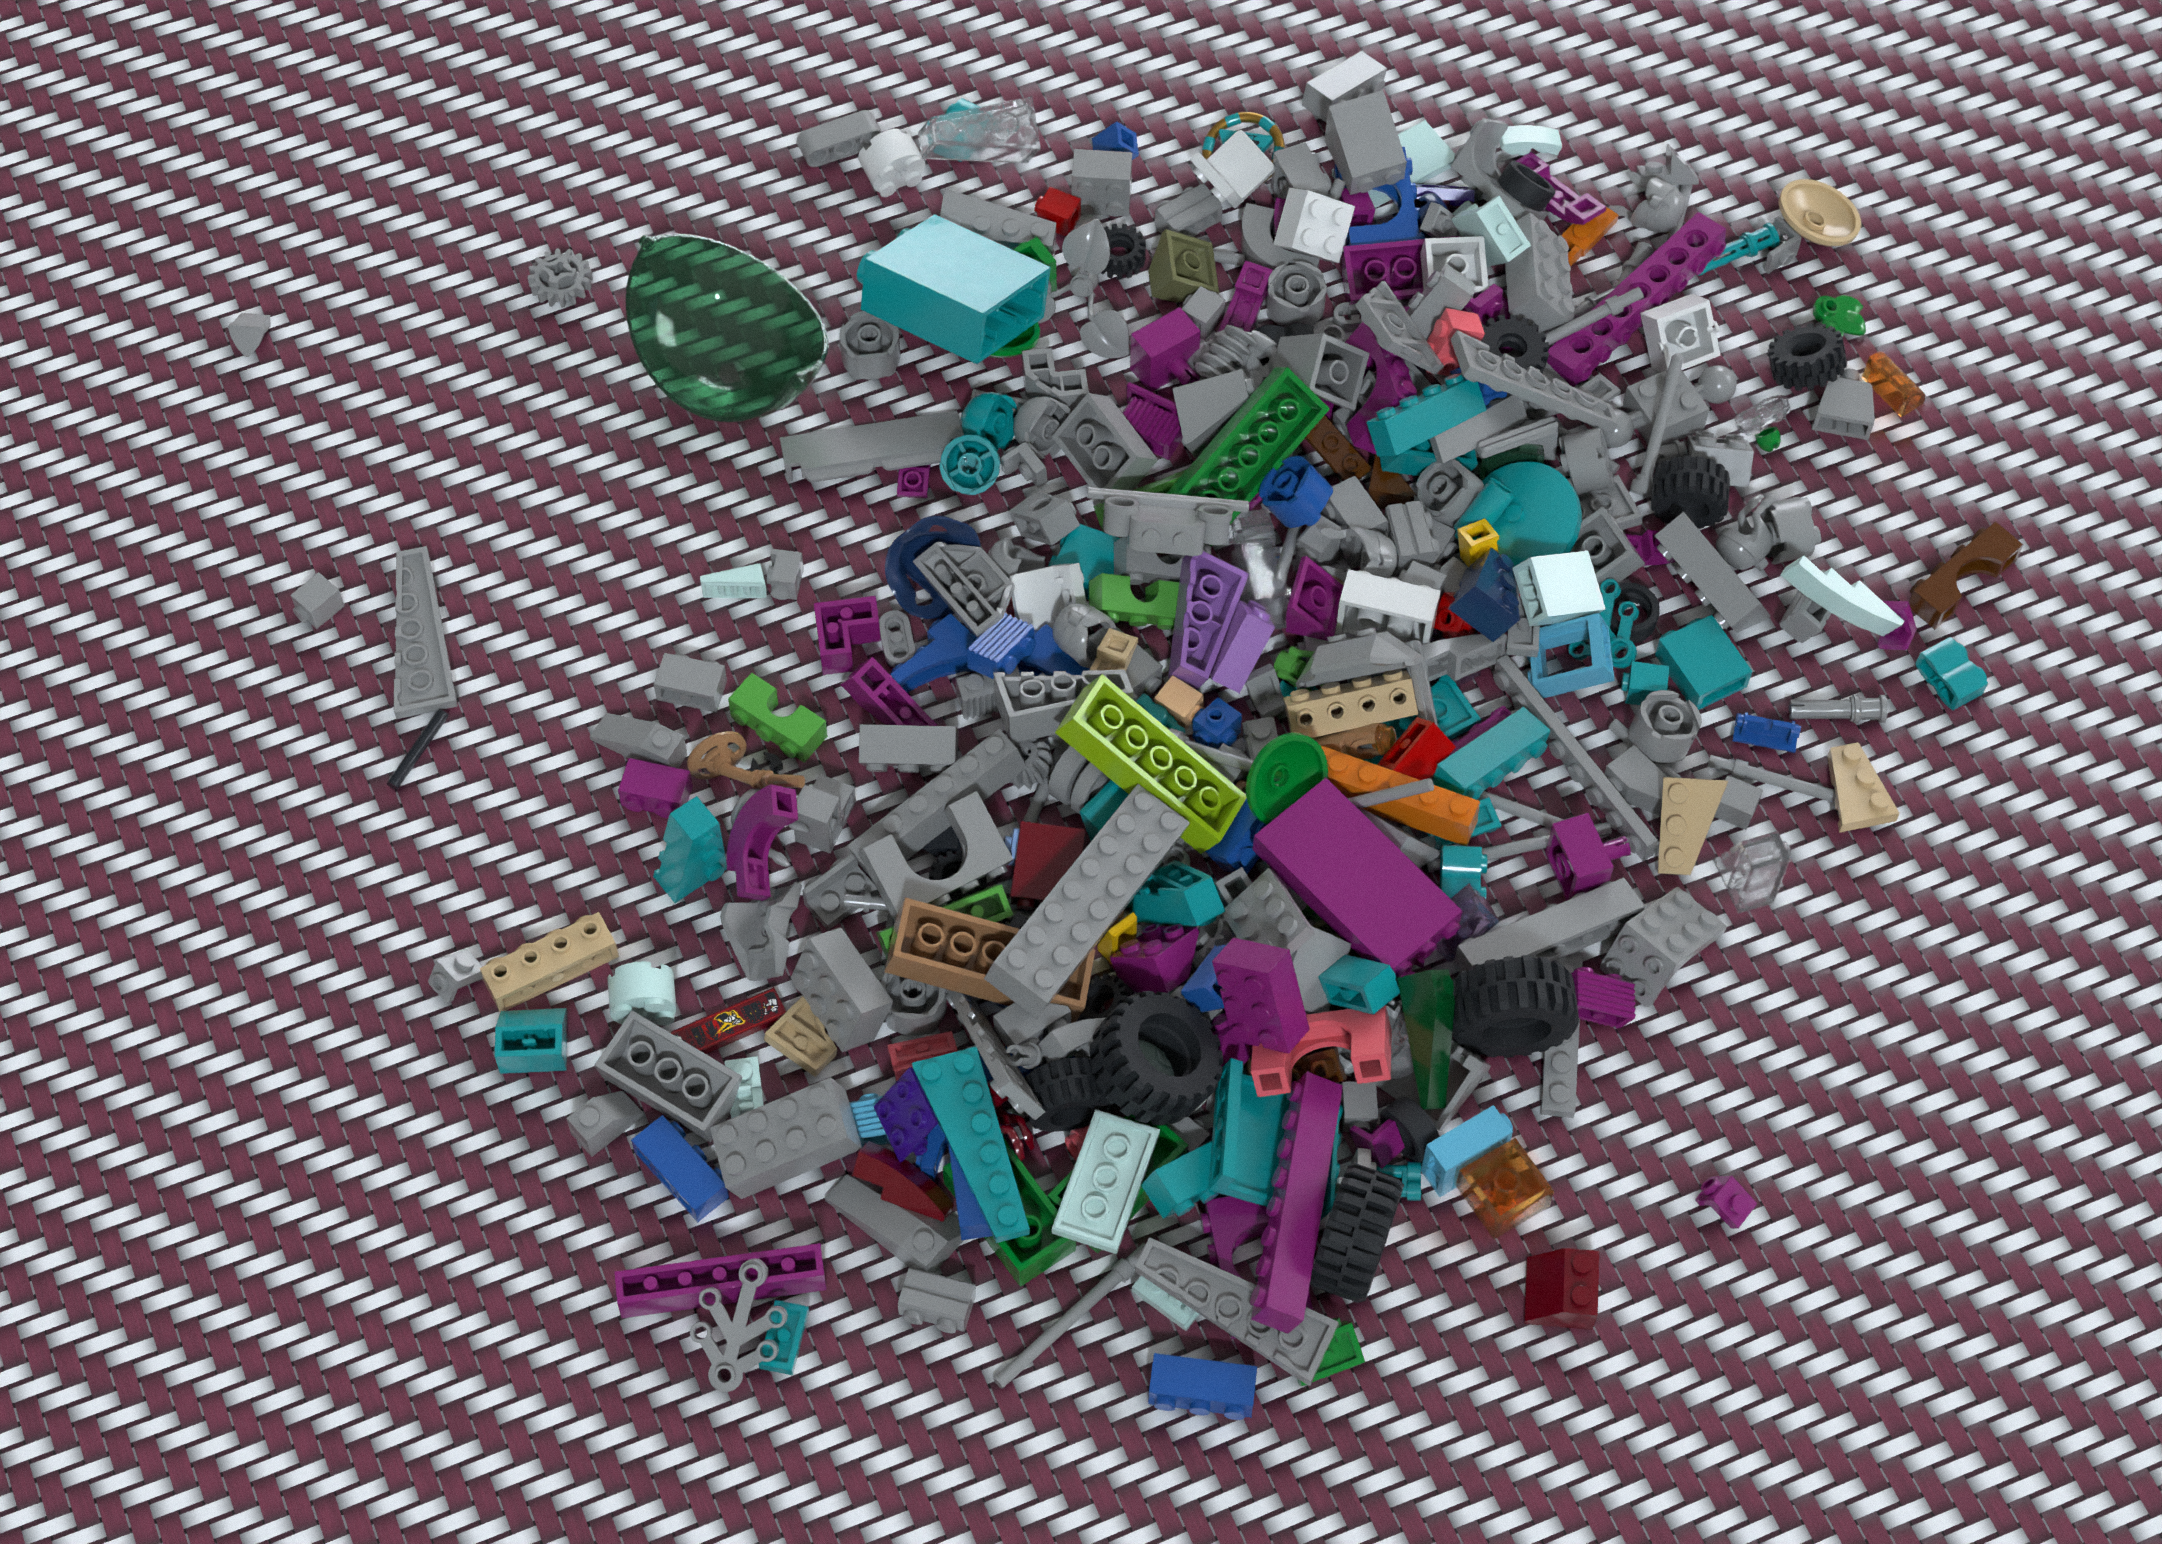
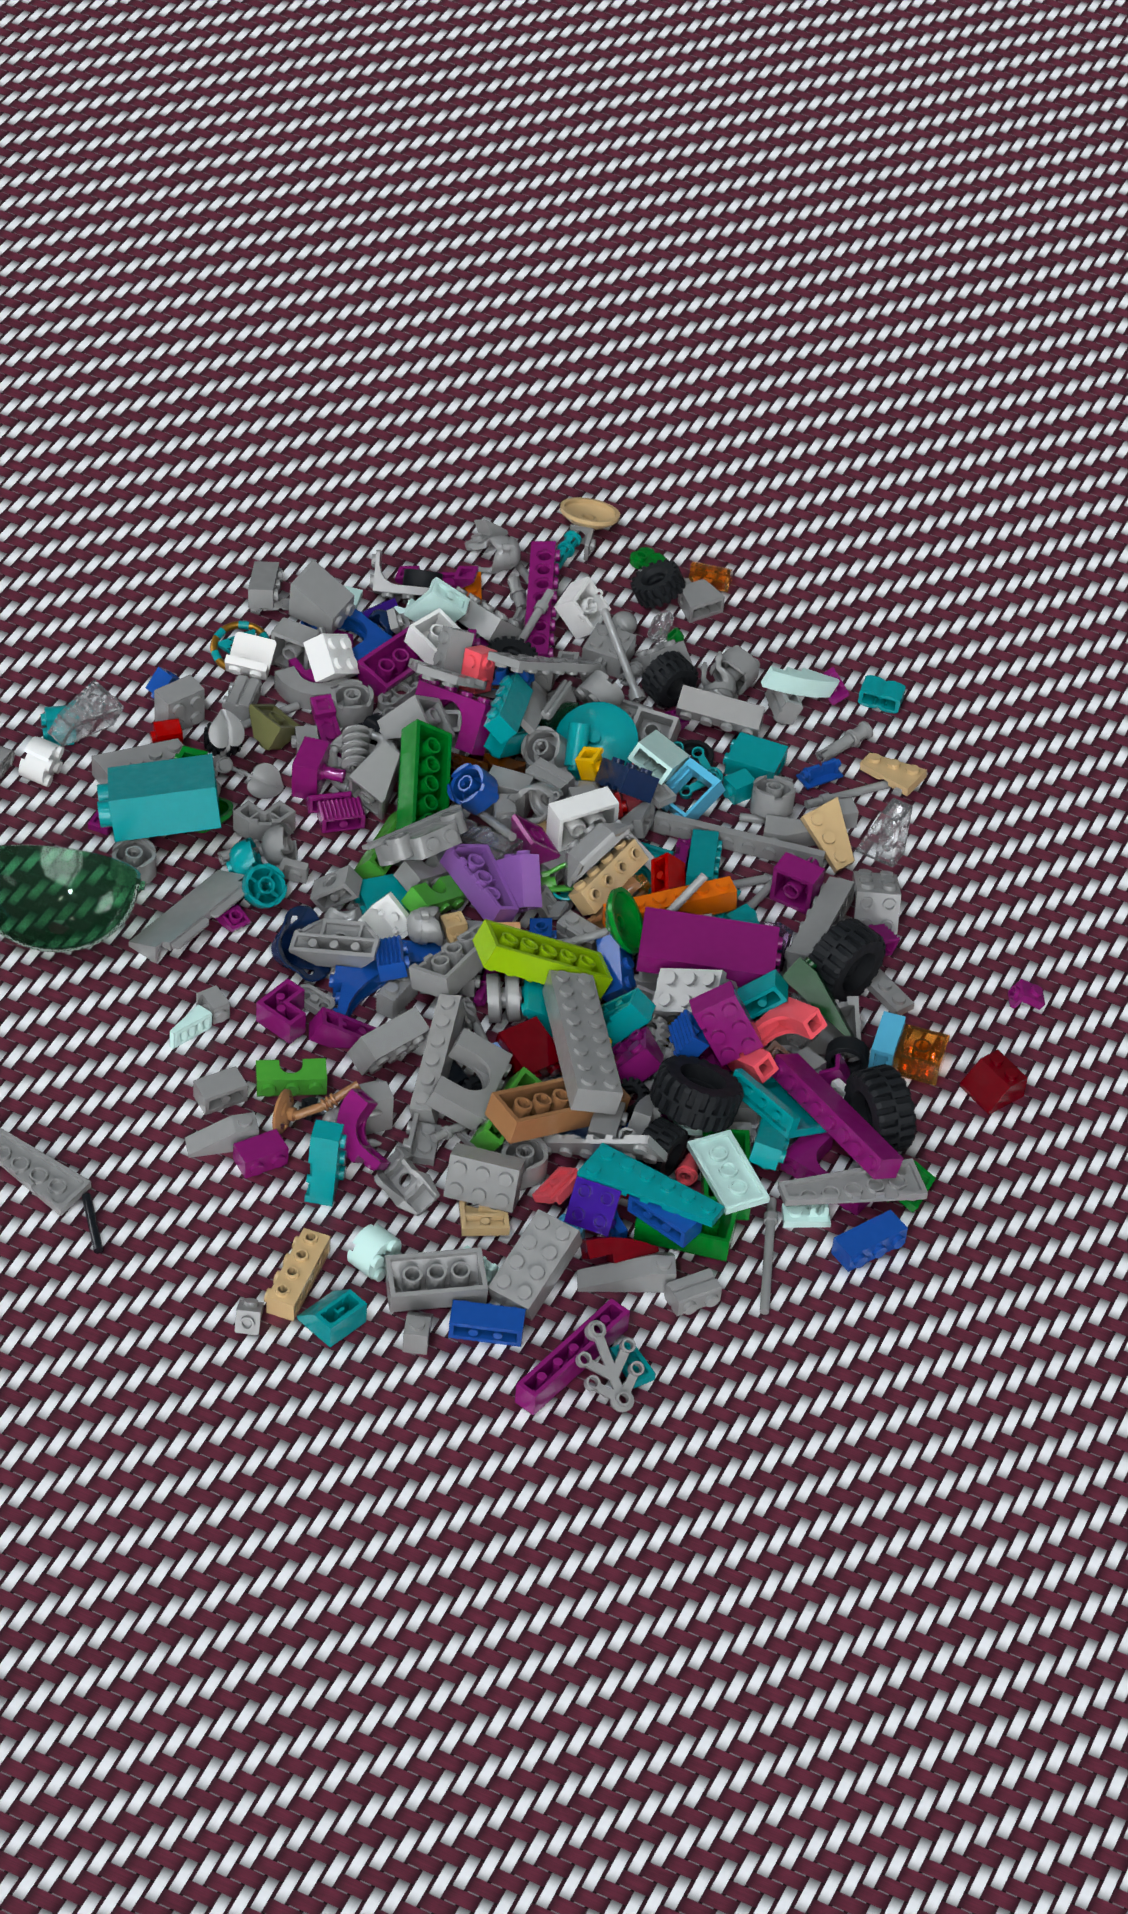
camera: 45 degrees left, 15 degrees down
tile [669,987,786,1054] -> none
light grey brick [1052,393,1158,501] -> none
light aqua slope [1499,125,1562,156] -> none
reddish brown arch [1909,521,2023,630] -> none

